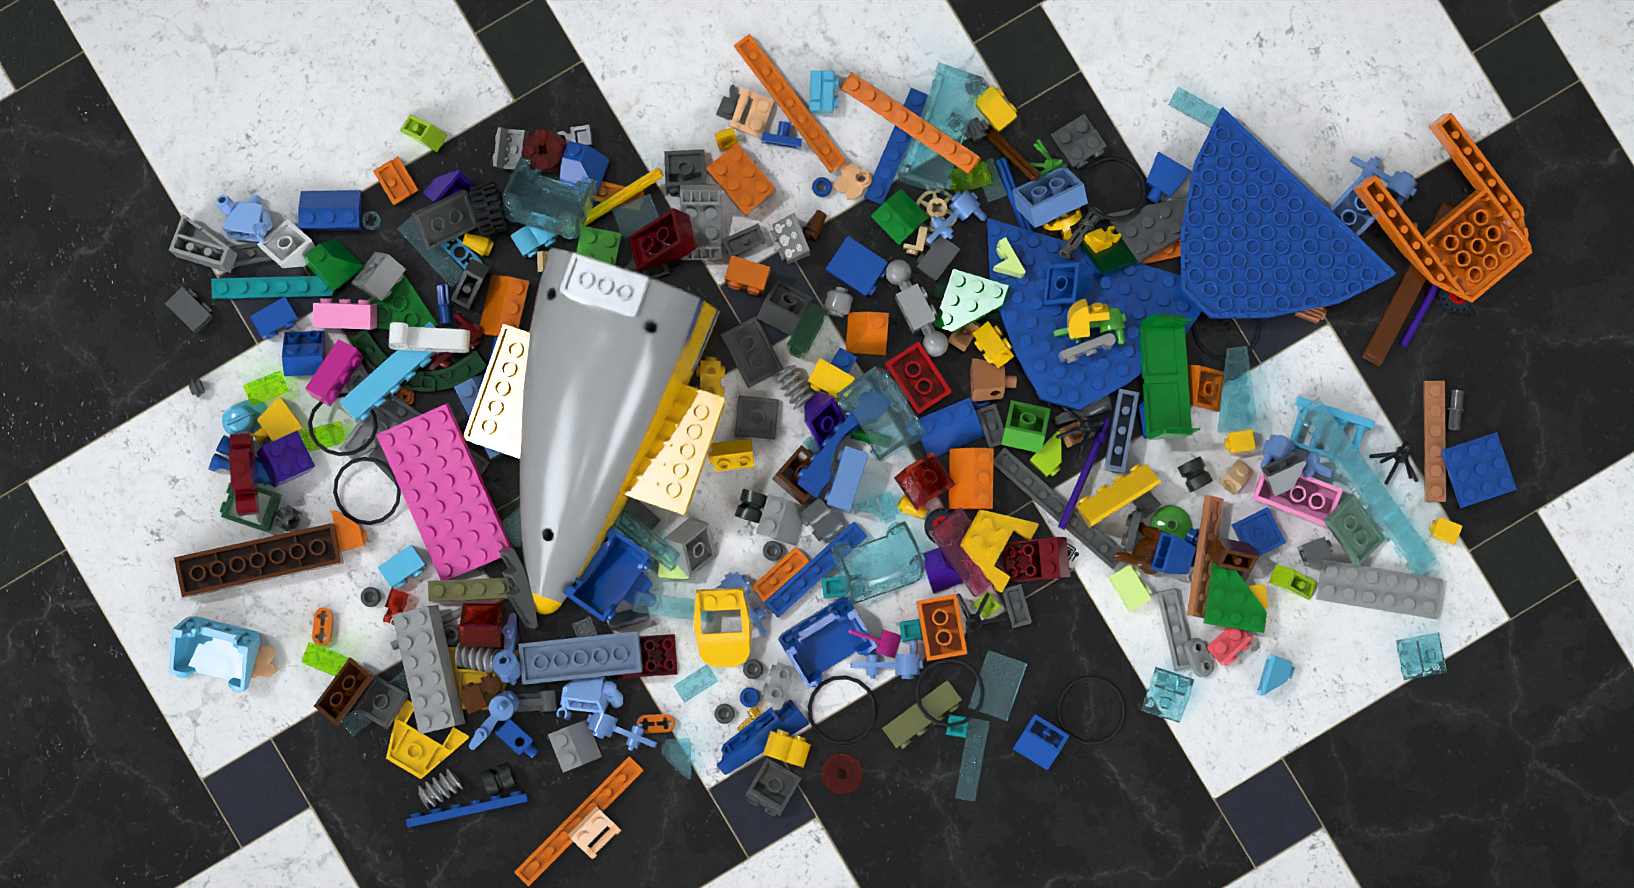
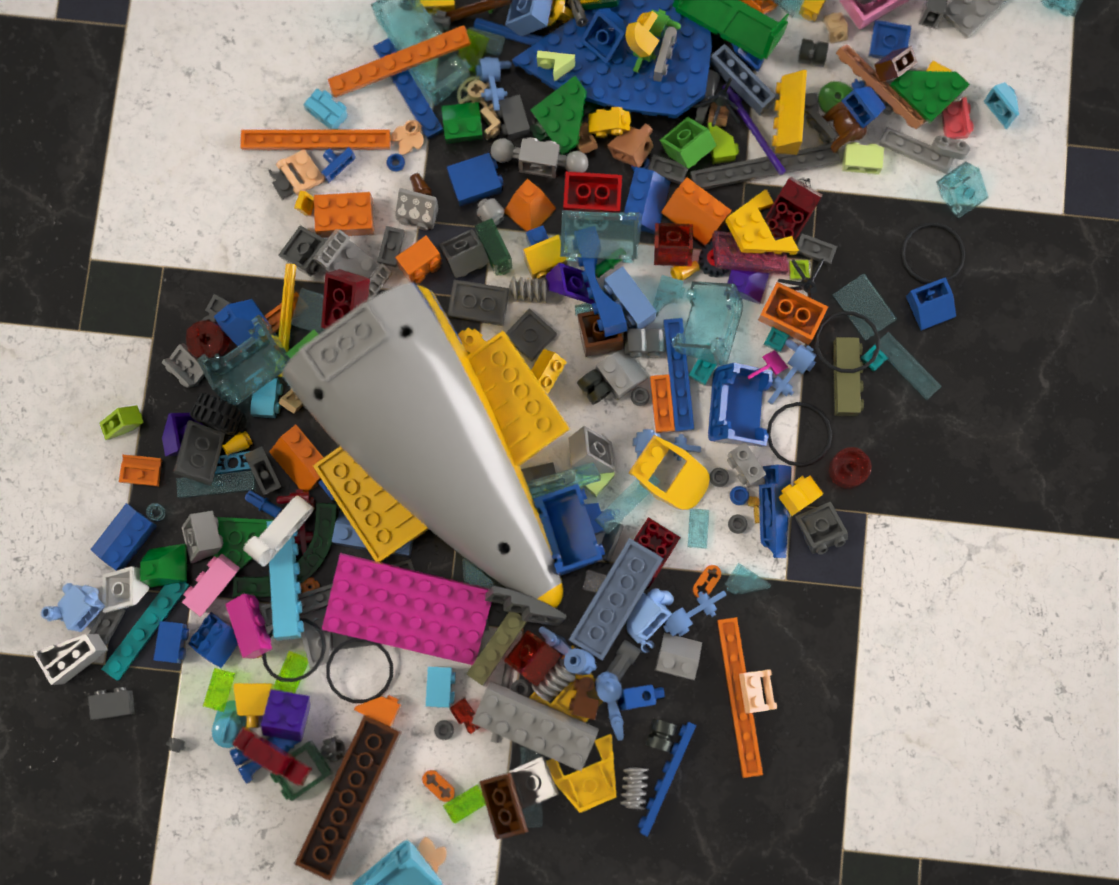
camera: 55 degrees left, 5 degrees down
lime slope [1269,564,1317,601] -> none

